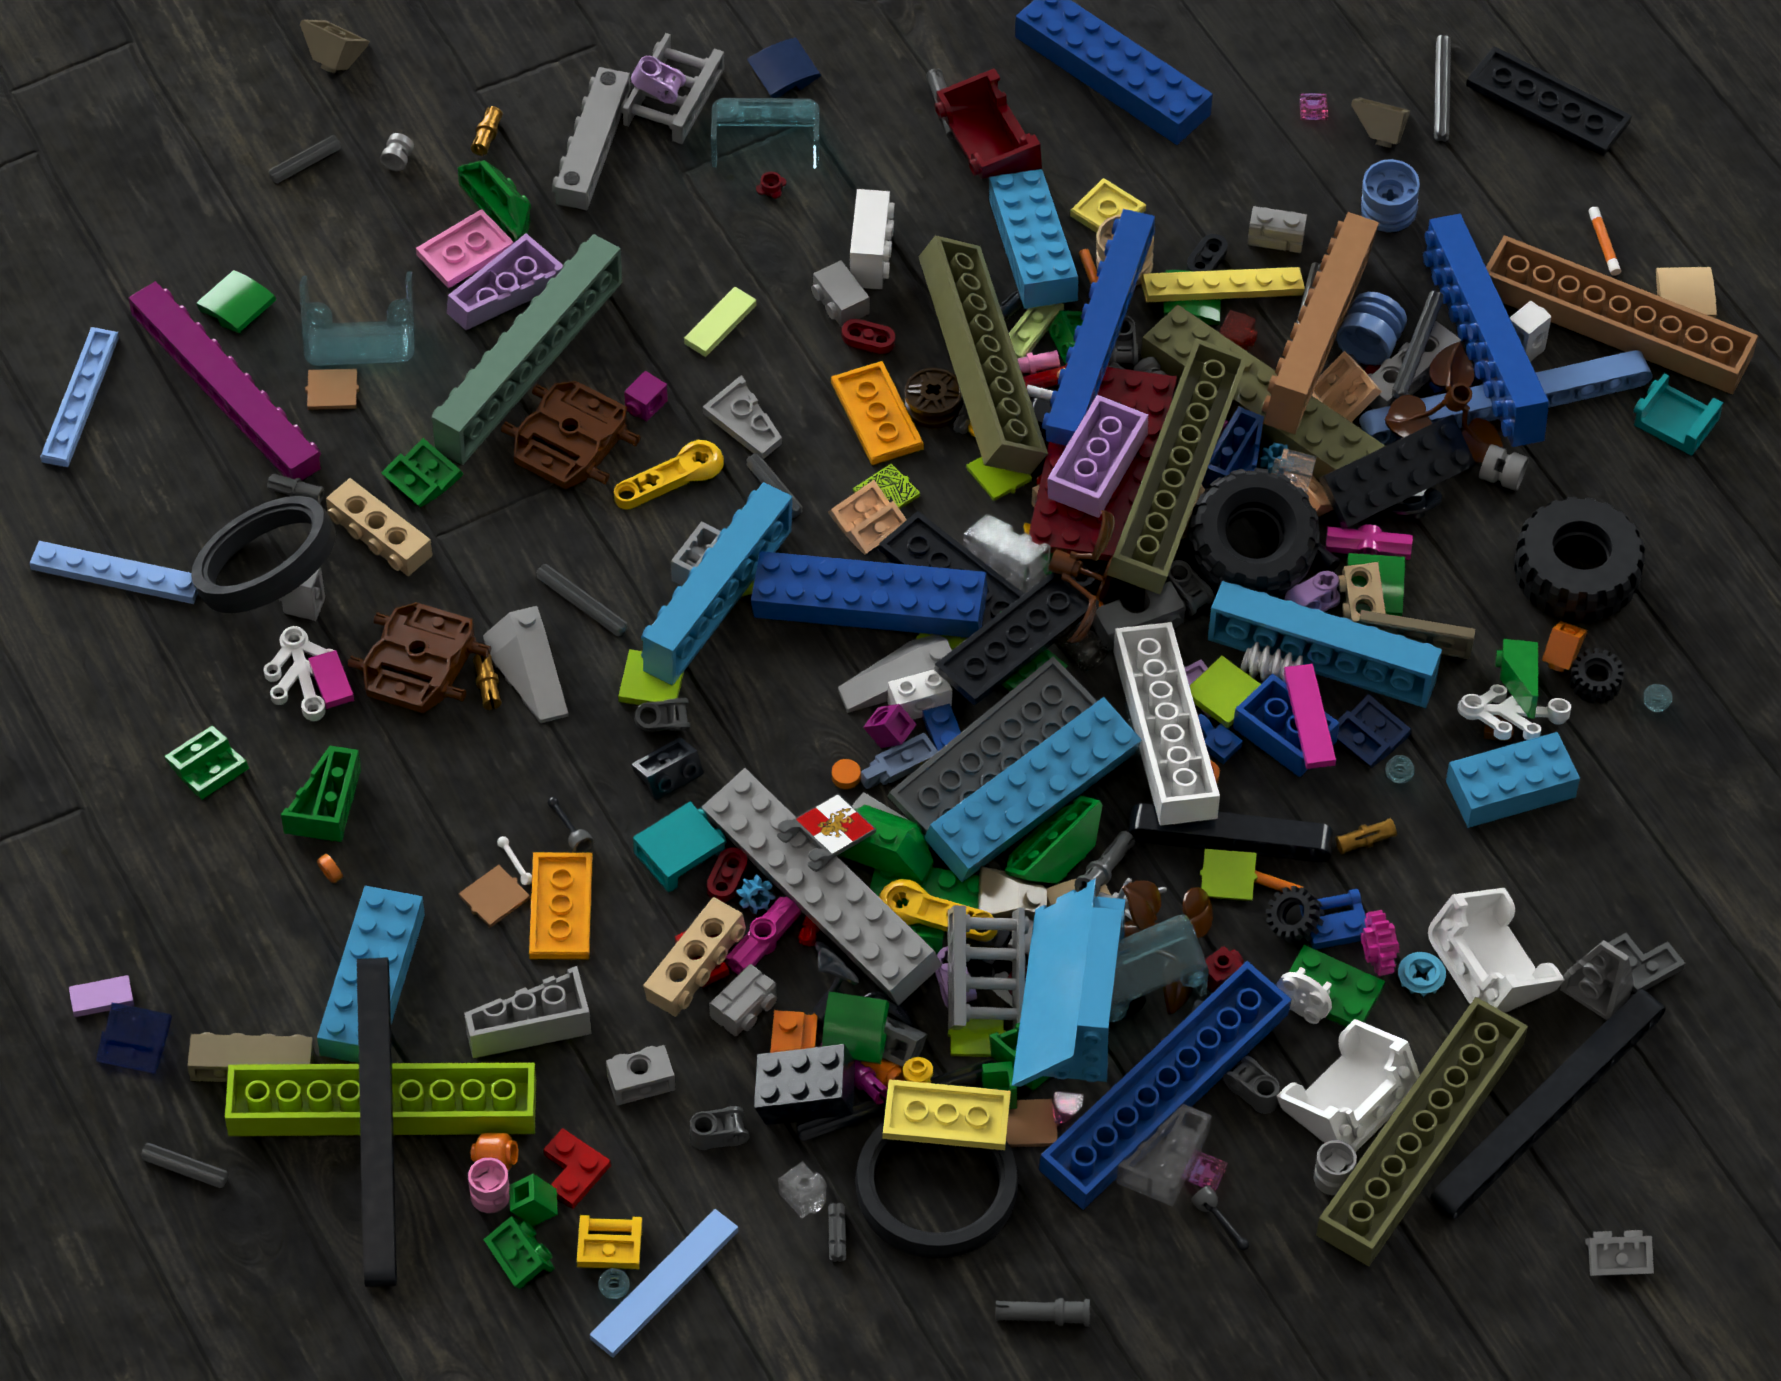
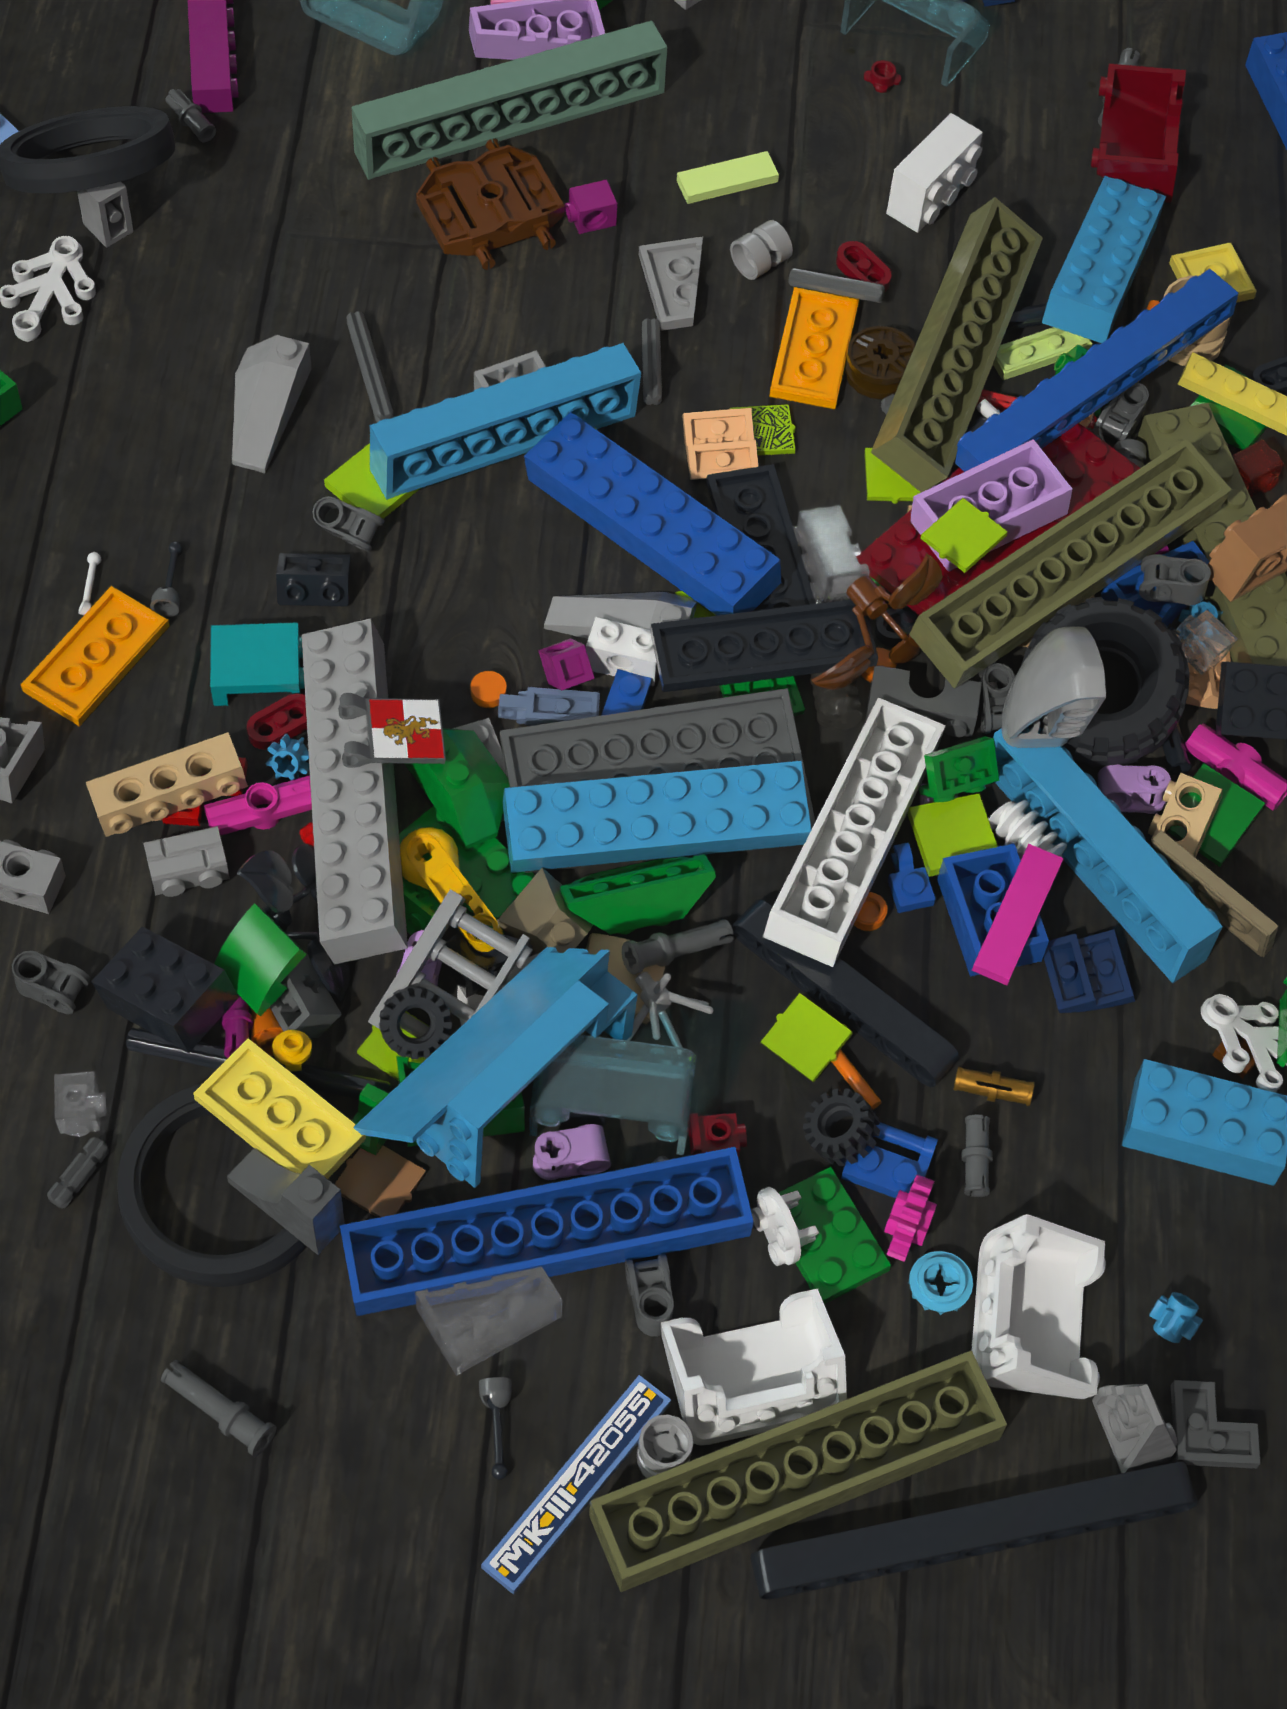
camera: 30 degrees right, 5 degrees up
medium nougat piece [305,369,360,410] -> none
dark pink tile [308,650,354,709] -> none
tan brick [326,478,432,576] -> none
reddish brown piece [348,602,492,713] -> none
green slope [381,438,464,507] -> none
medium nougat piece [459,865,530,928] -> none
pearl gold pin [473,654,502,710] -> none
yellow beam [614,440,724,509] -> none
orange plate [770,1010,818,1053] -> none
light grey brick [811,260,870,327] -> none
bright pink pin [1017,350,1060,375] -> none
clear pink tile [1052,1092,1084,1123] -> none
reddish brown plant [1122,880,1213,1014] -> none
clear pink tile [1187,1151,1228,1192] -> none
clear light blue plate [1385,755,1415,783] -> none
none -> dark grey arch [227,1148,345,1255]
none -> black tyre [379,986,452,1059]
none -> tile [481,1375,671,1595]
none -> lavender piece [533,1124,611,1180]
none -> light grey wheel [730,220,793,280]
none -> dark grey axle [788,268,885,303]
none -> green bracket [919,736,999,802]
none -> lime piece [920,498,1008,573]
none -> dark grey pin [962,1115,993,1197]
none -> light grey panel [1002,627,1106,748]
none -> dark grey piece [1139,554,1211,605]
none -> dark azure gear [1149,1292,1203,1343]

